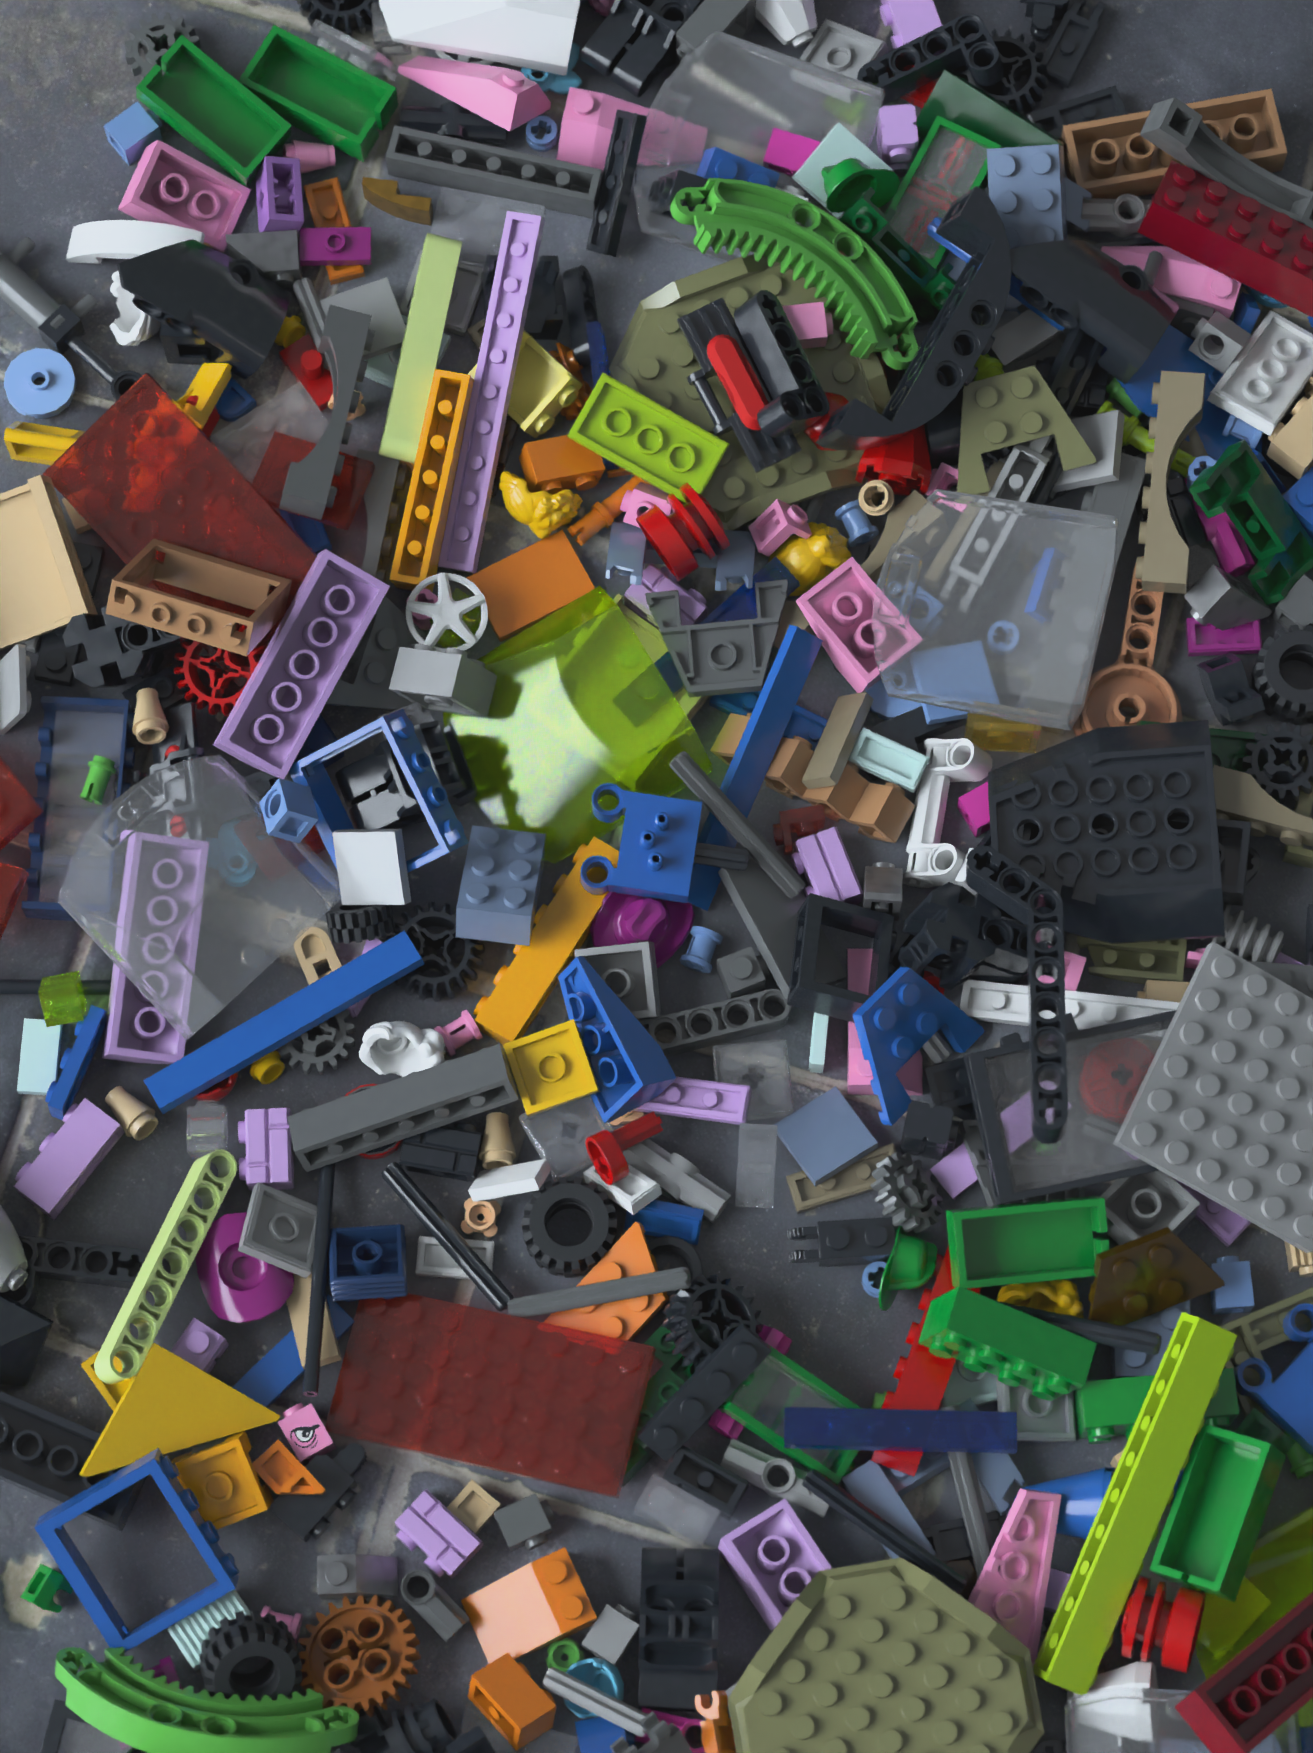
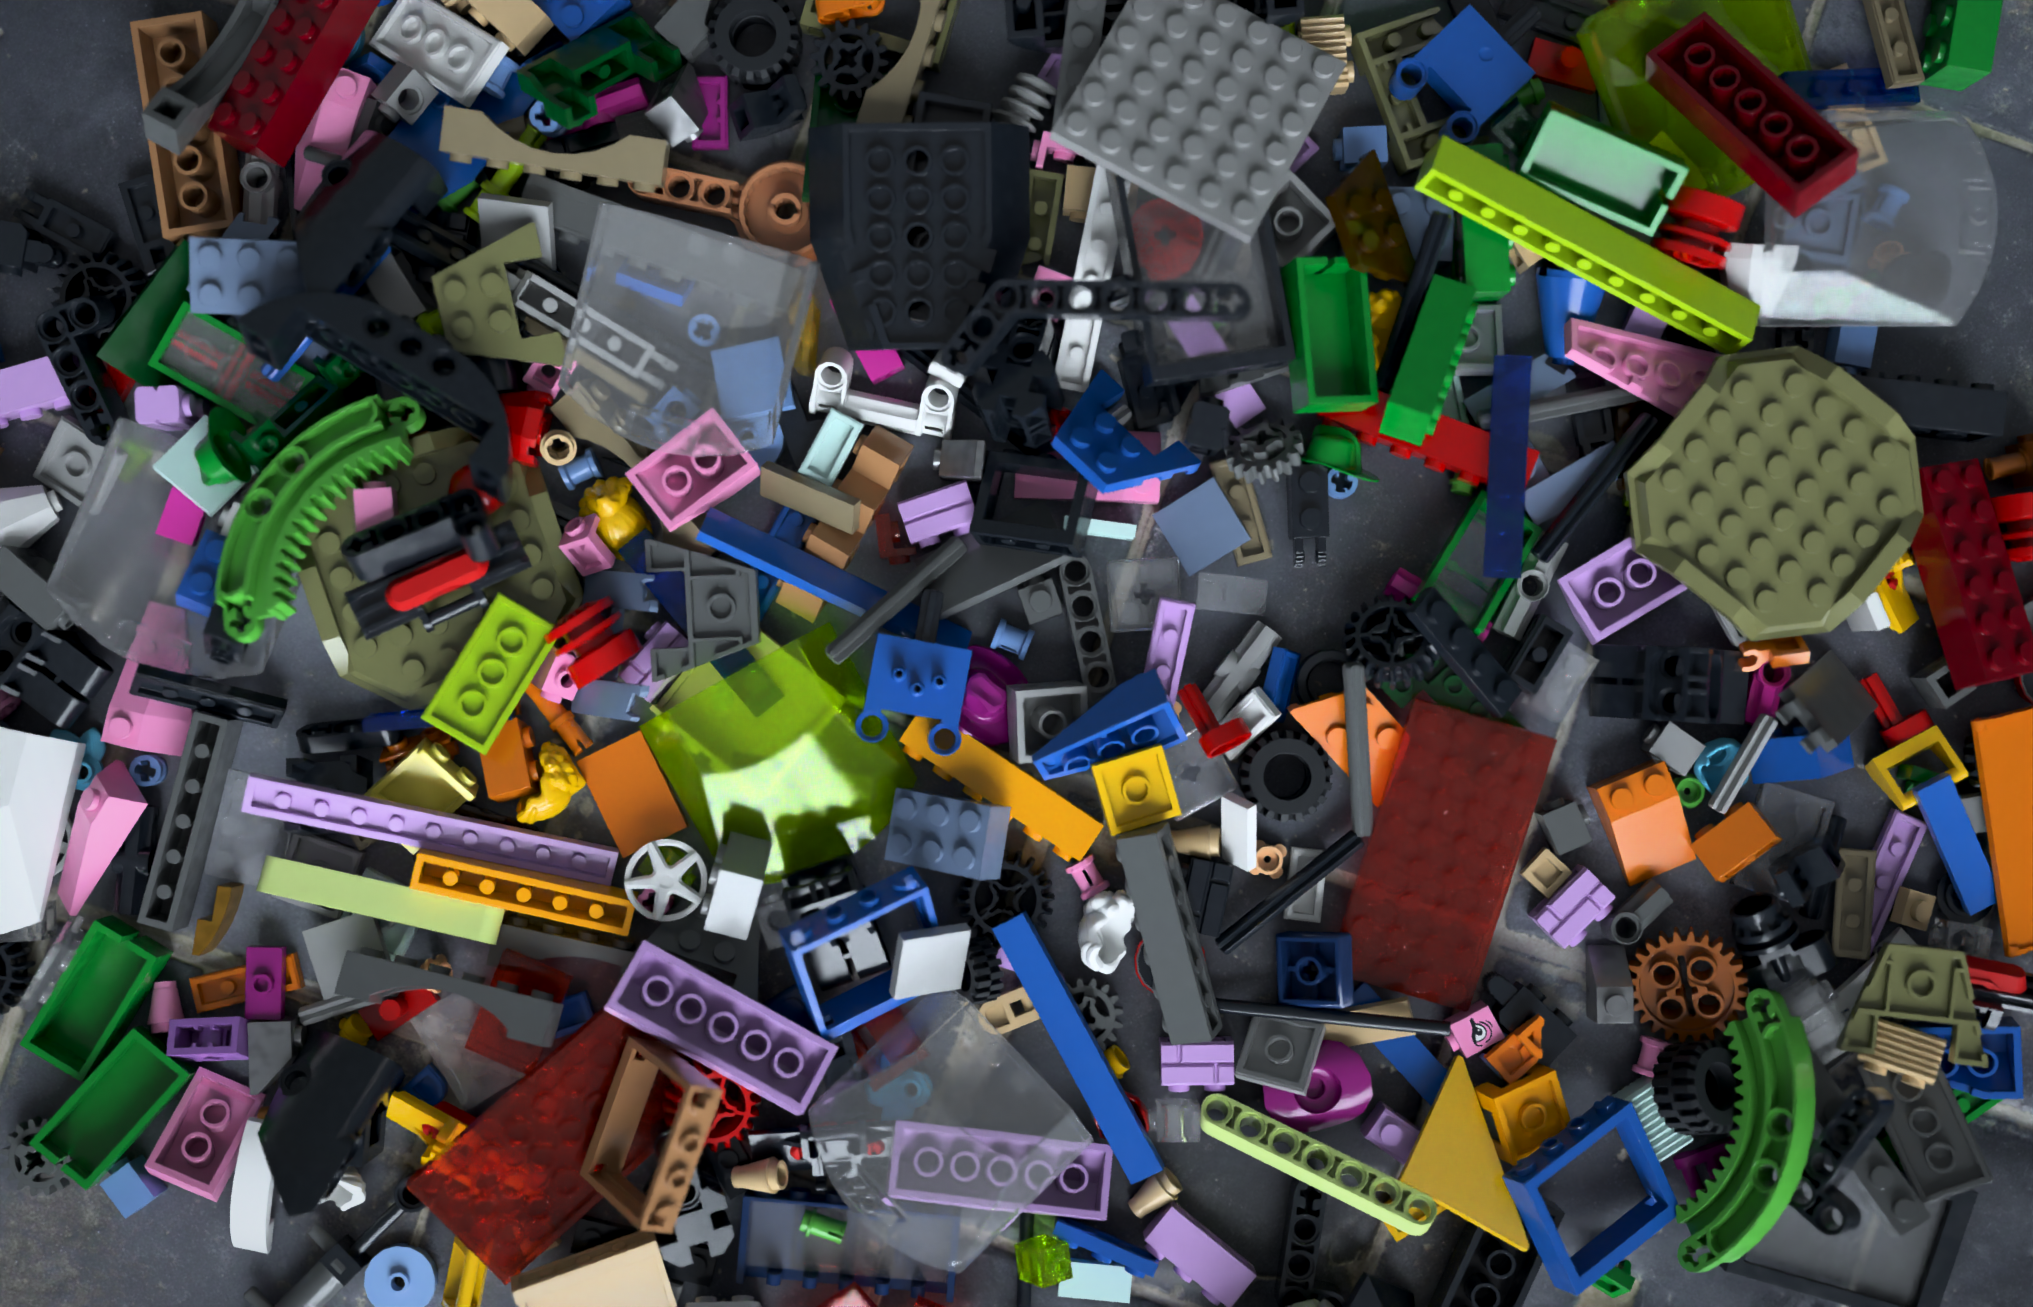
camera: 85 degrees left, 15 degrees up
medium blue brick [260,778,319,843] -> none

